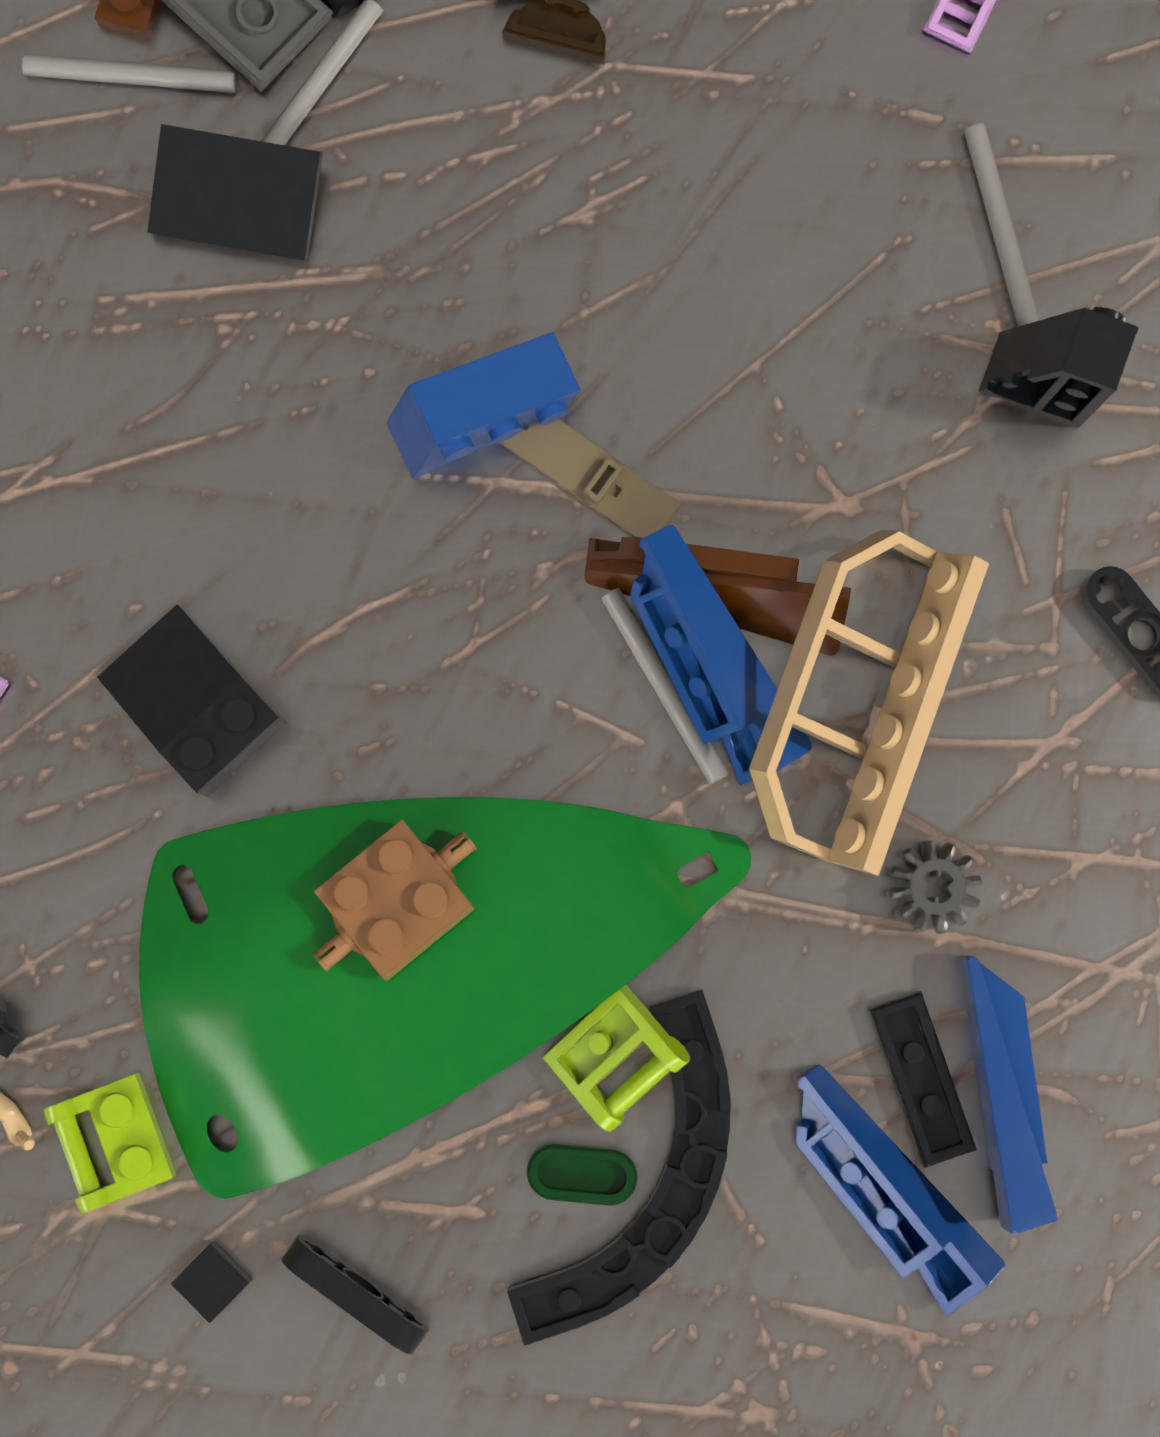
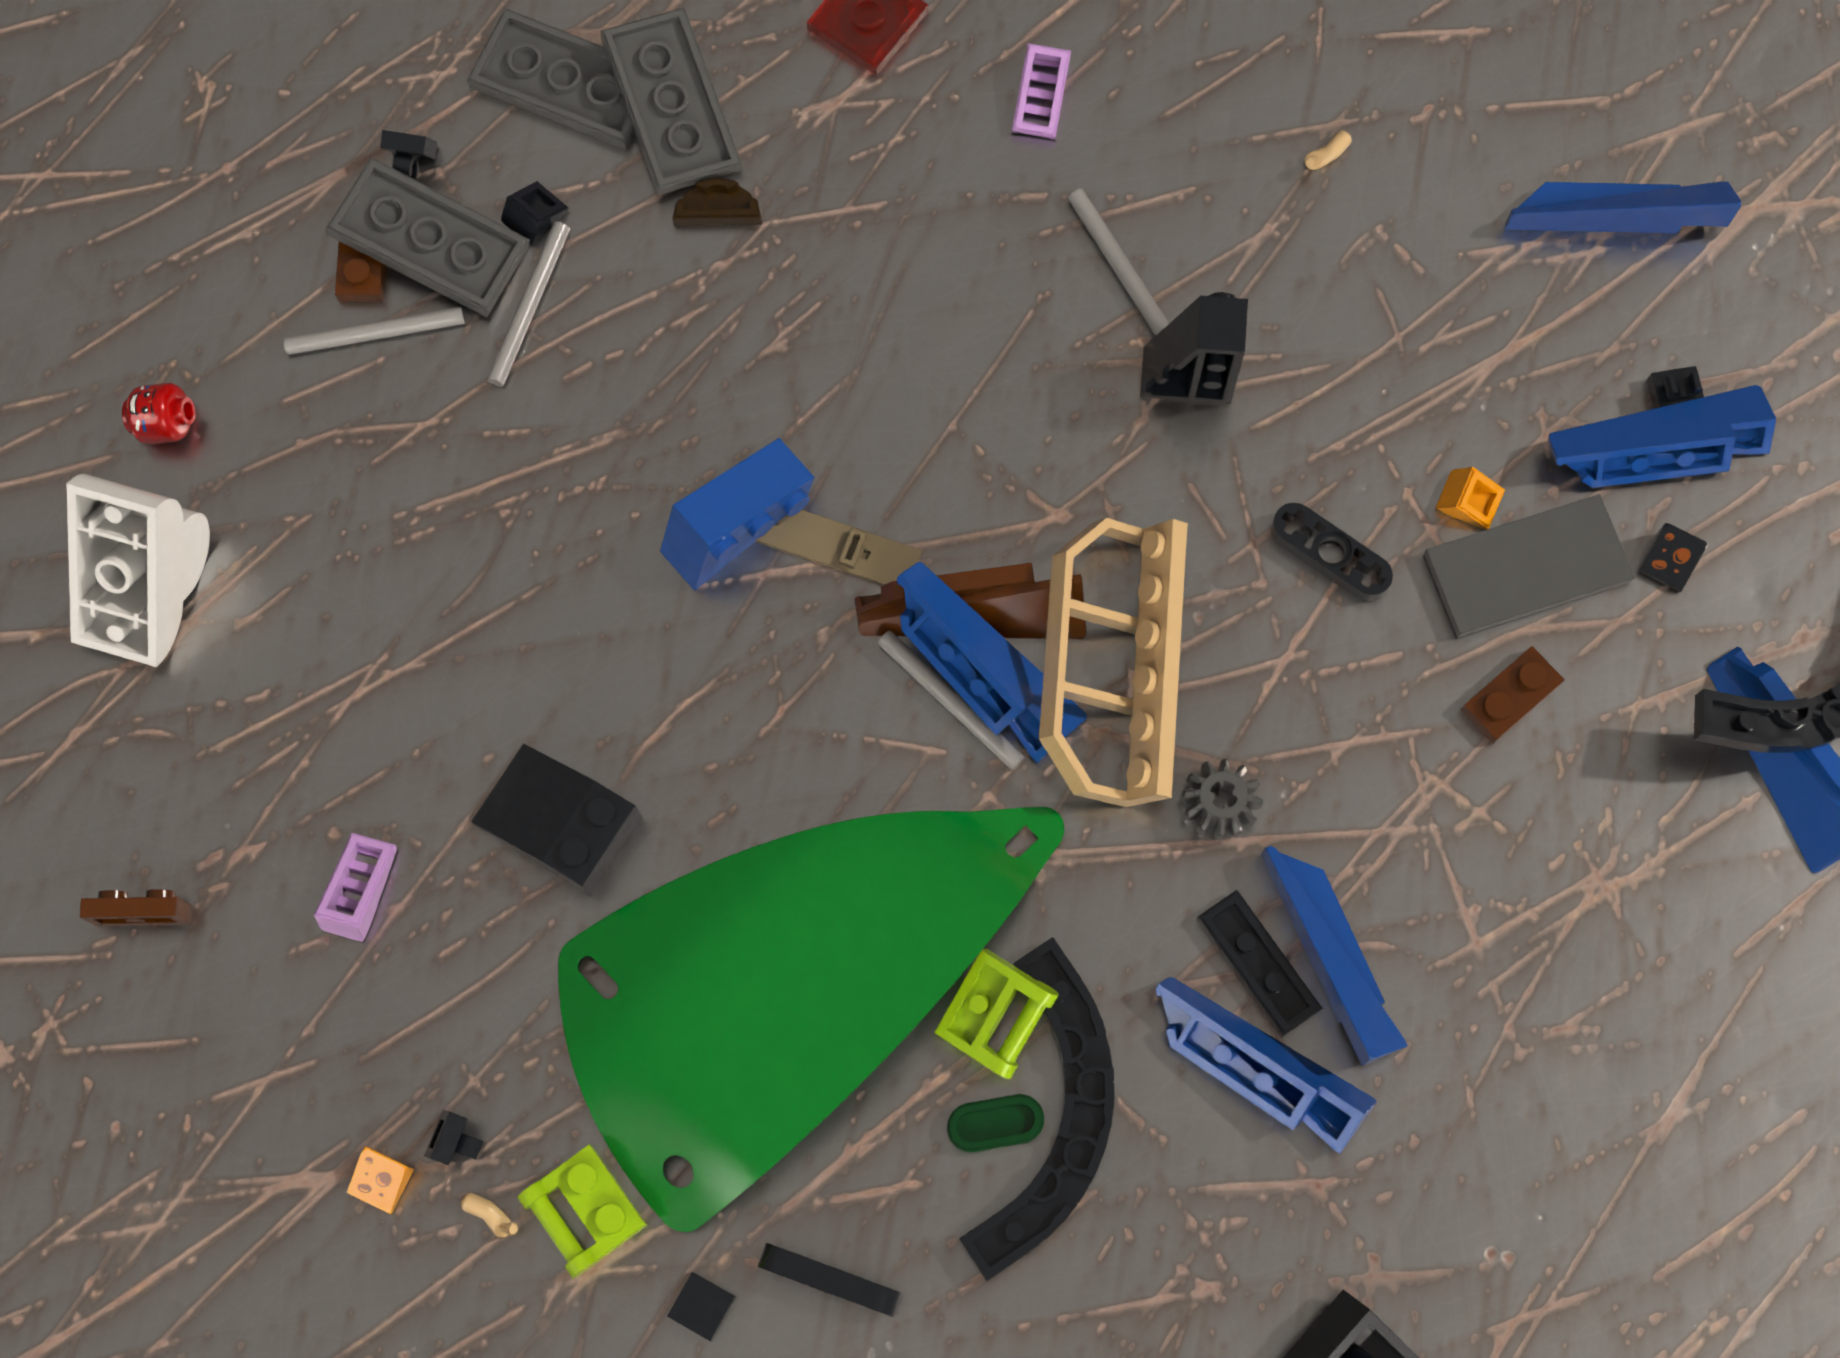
camera: 15 degrees left, 10 degrees down
black tile [147,124,323,260] -> none
medium nougat plate [312,820,477,981] -> none

